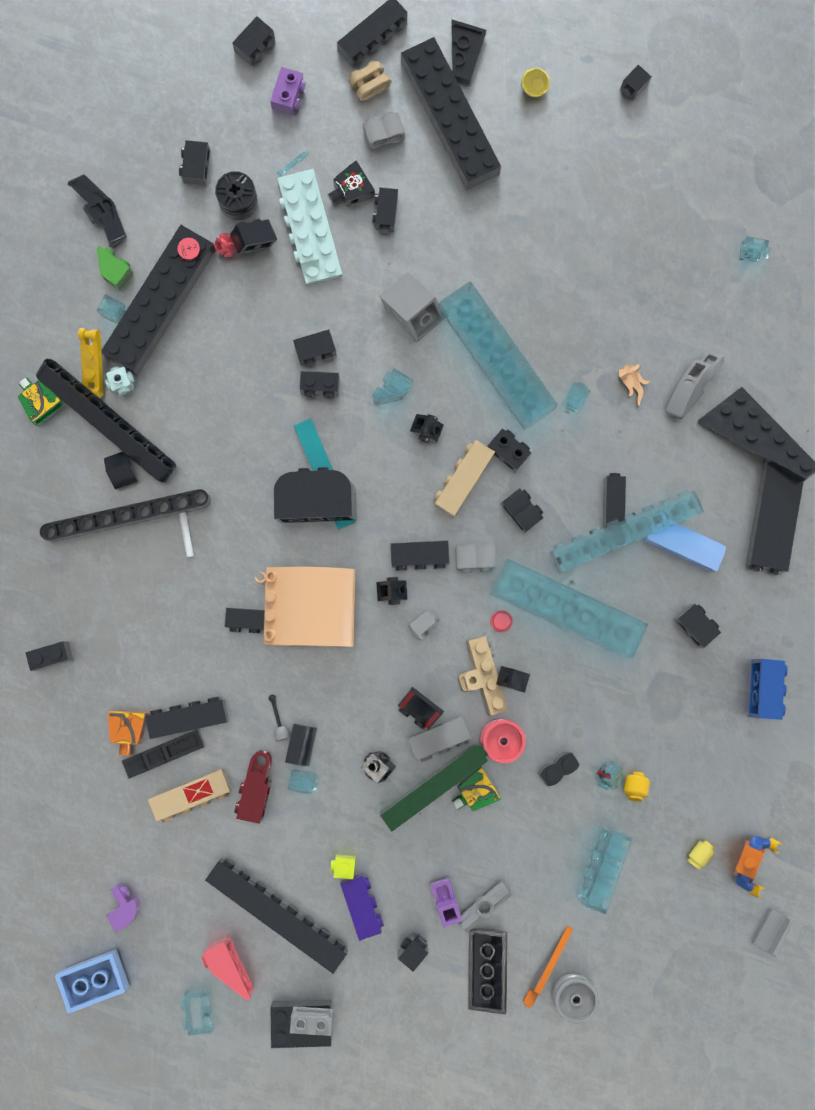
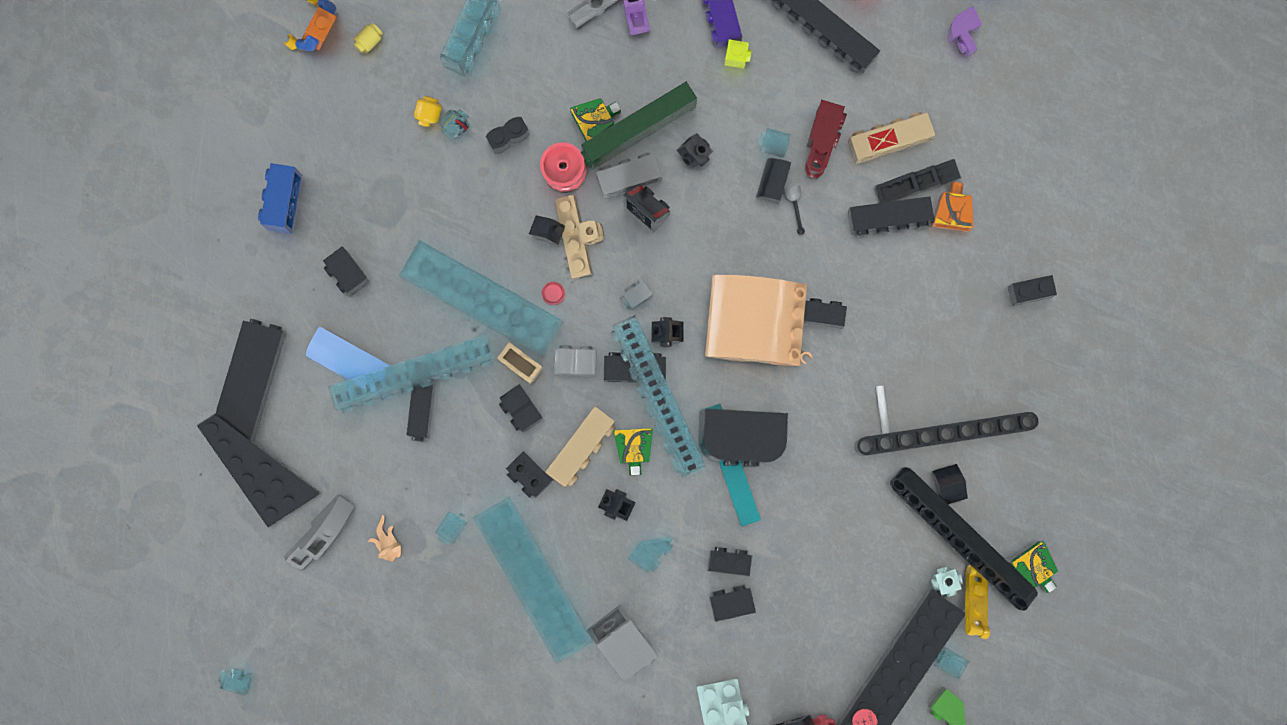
camera: 170 degrees left, 0 degrees up
none -> tan brick [497,342,543,385]
none -> clear light blue brick [611,315,705,477]
none -> torso [614,428,653,475]

